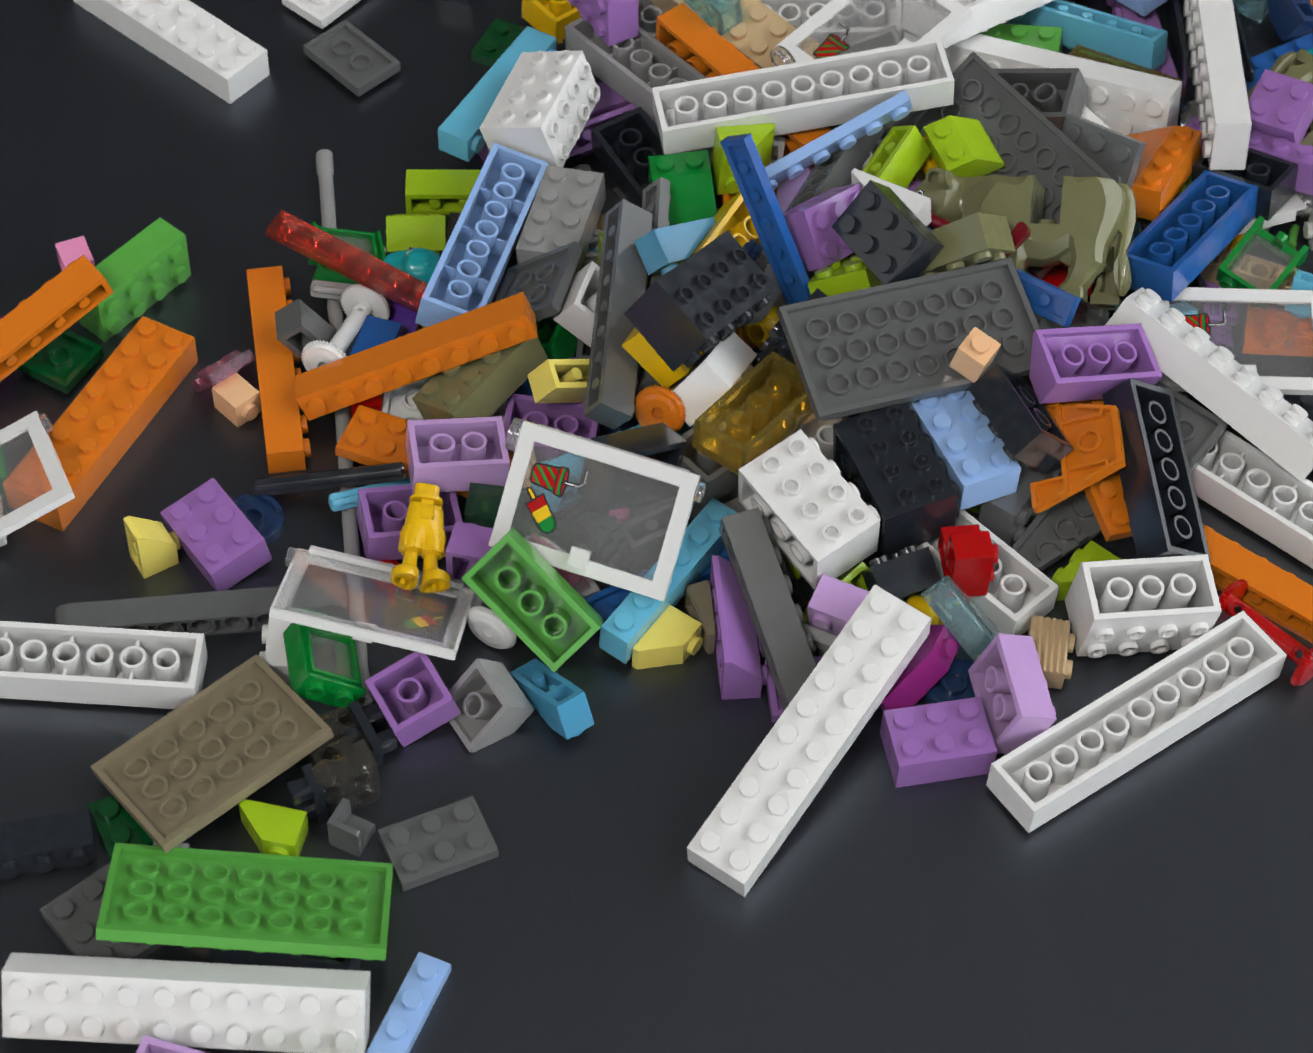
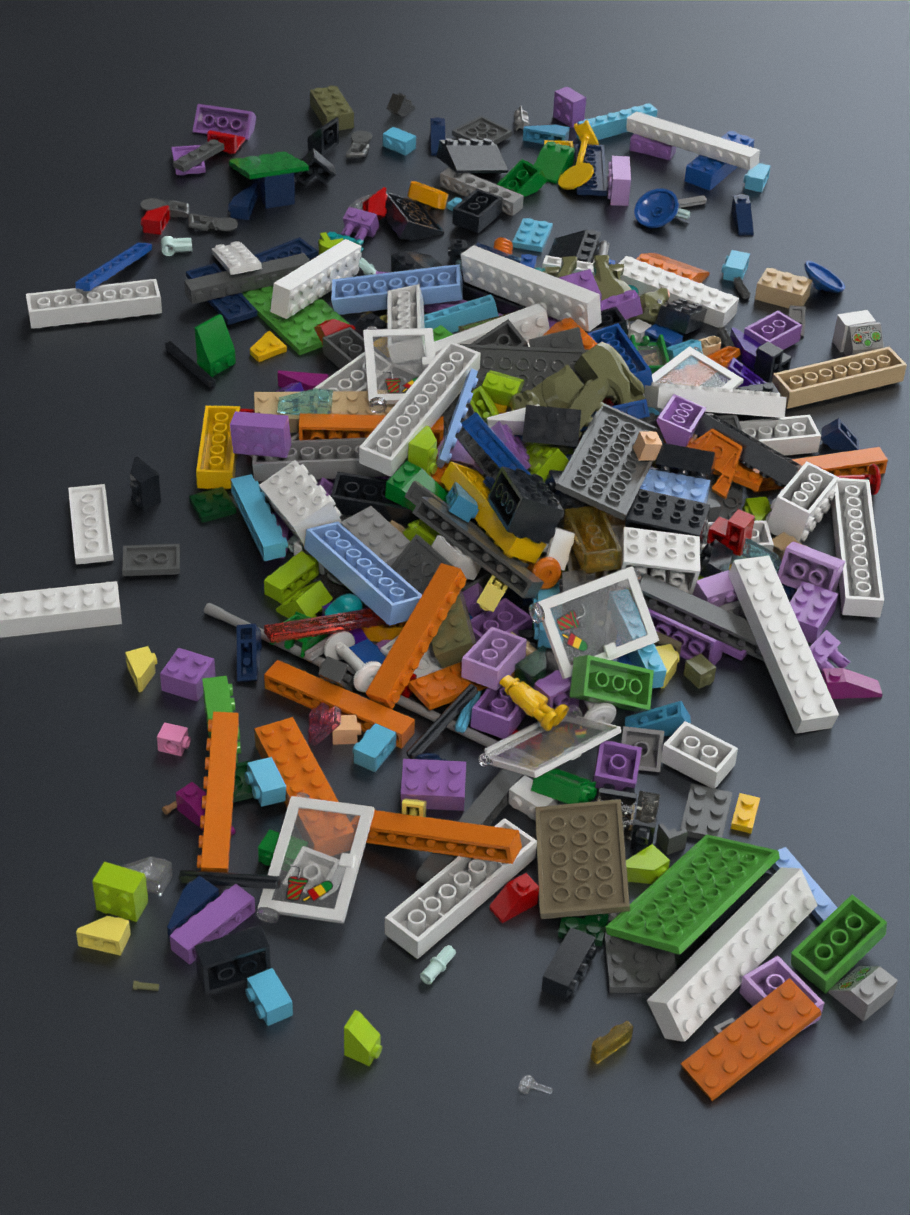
camera: 50 degrees left, 10 degrees down
none -> light yellow slope [125,646,157,692]
none -> medium lavender brick [160,648,216,702]
none -> dark blue slope [237,623,262,682]
none -> medium azure brick [245,757,287,807]
none -> orange brick [351,810,522,864]
none -> medium azure brick [352,723,396,772]
none -> red slope [489,873,539,923]
none -> white brick [661,721,738,789]
none -> olive brick [684,654,716,689]
none -> yellow plate [730,793,760,834]
none -> medium lavender brick [809,630,851,671]
none -> magenta slope [822,668,883,699]

